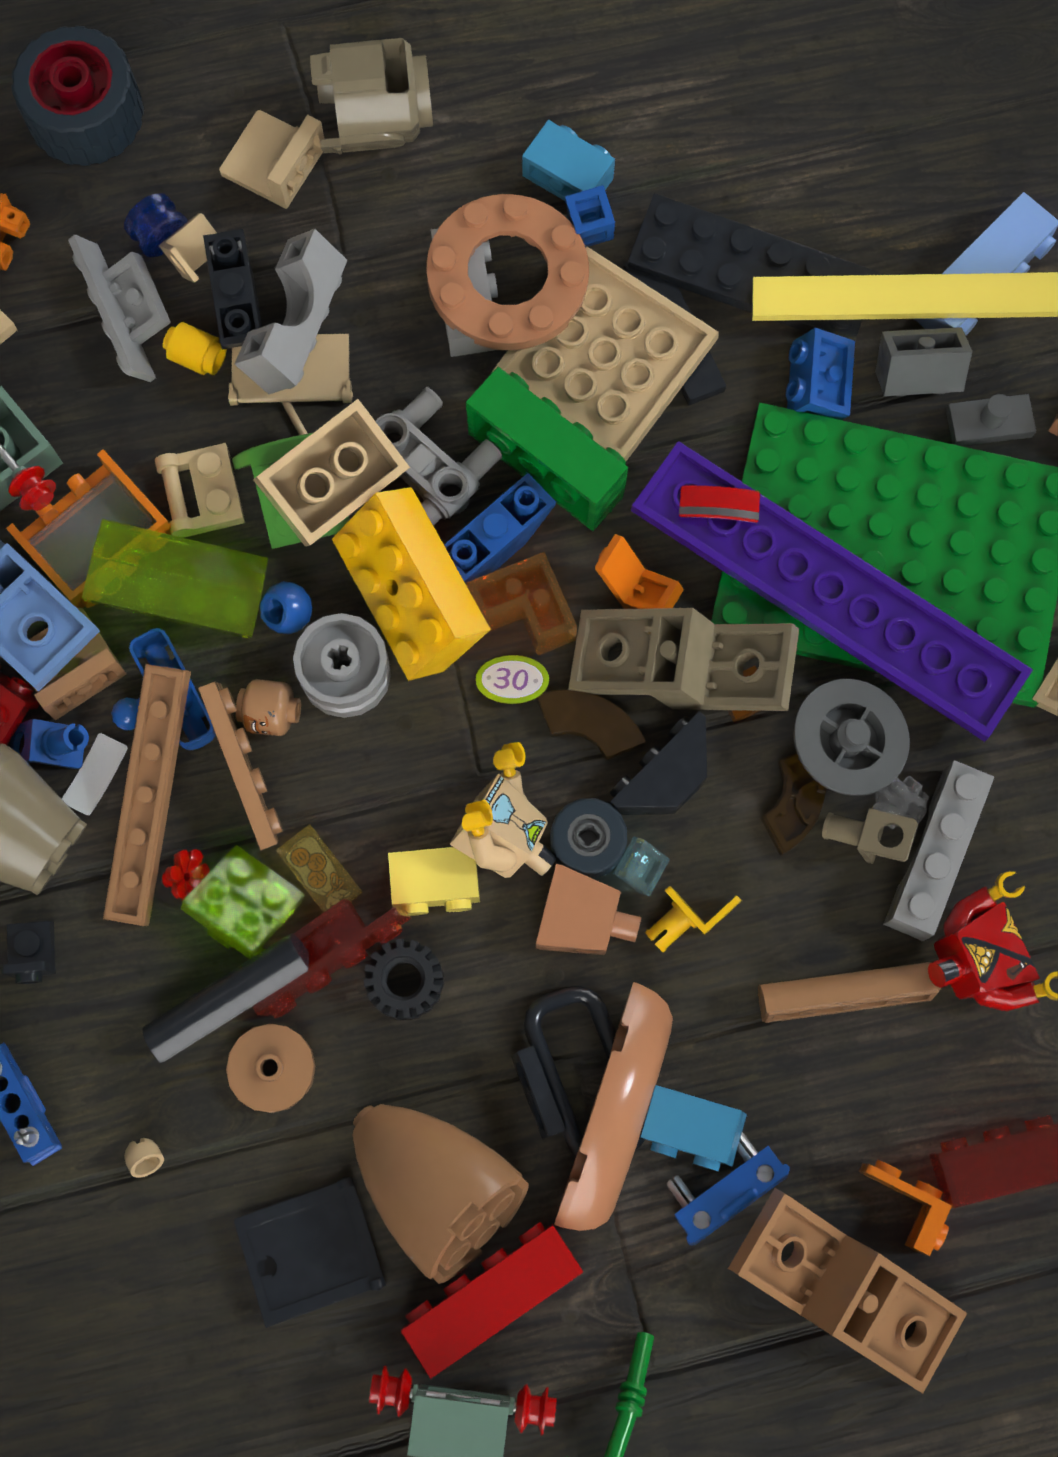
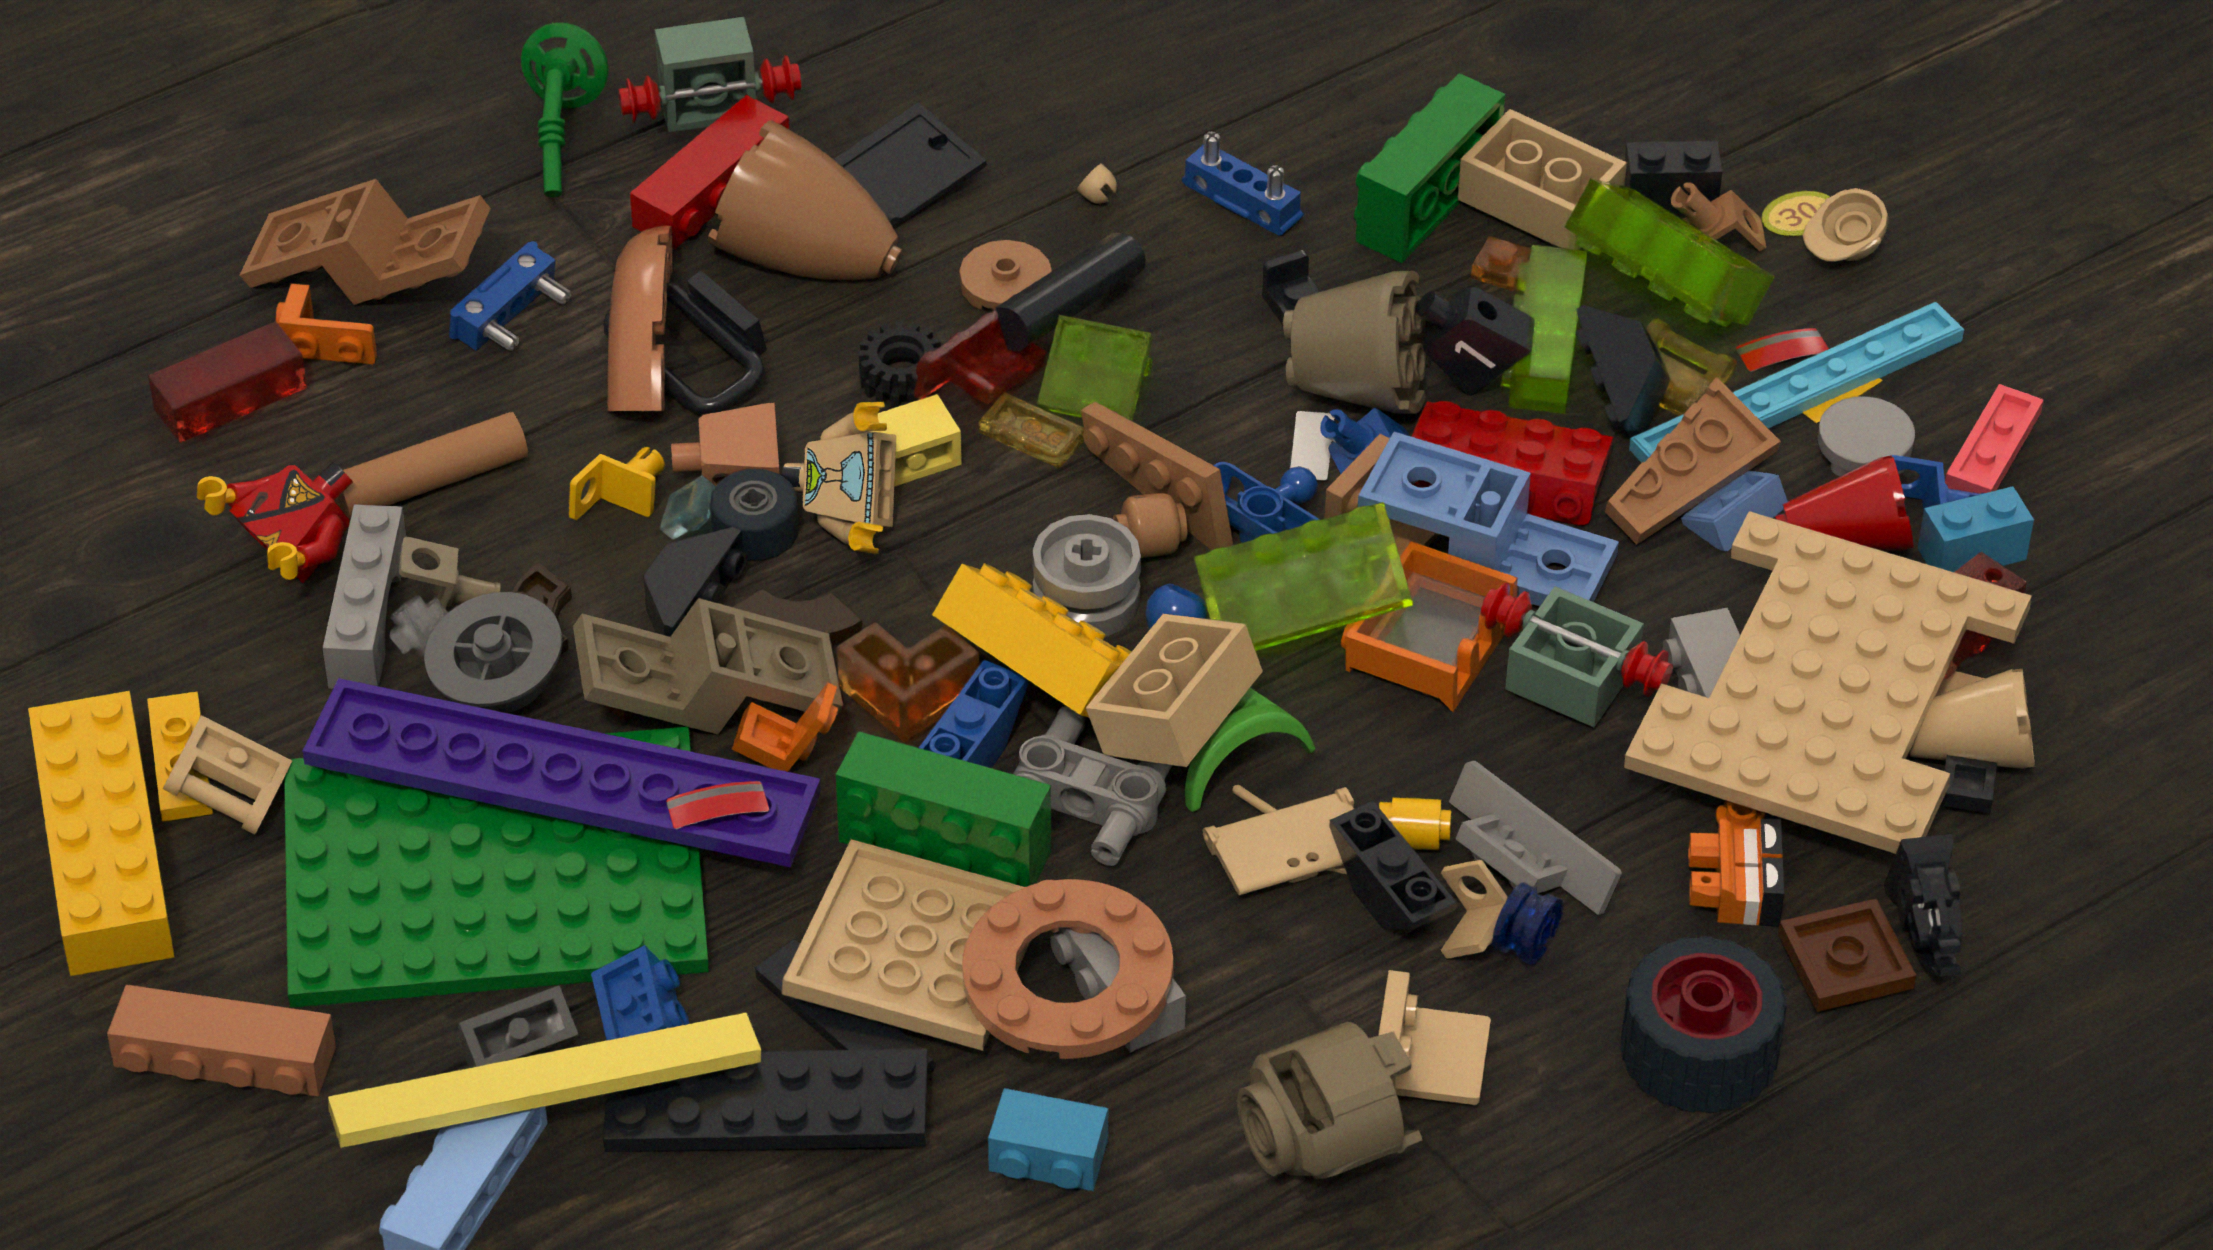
camera: 160 degrees right, 30 degrees down
medium nougat tile [103,664,191,926] -> none
tan plate [155,443,245,538] -> none
red plant [162,849,211,906] -> none
light grey arch [235,229,347,394] -> none
sticker [476,655,549,704] -> none
blue brick [565,185,615,248] -> none
dark azure brick [641,1085,747,1172] -> none
dark grey tile [946,394,1036,446] -> none

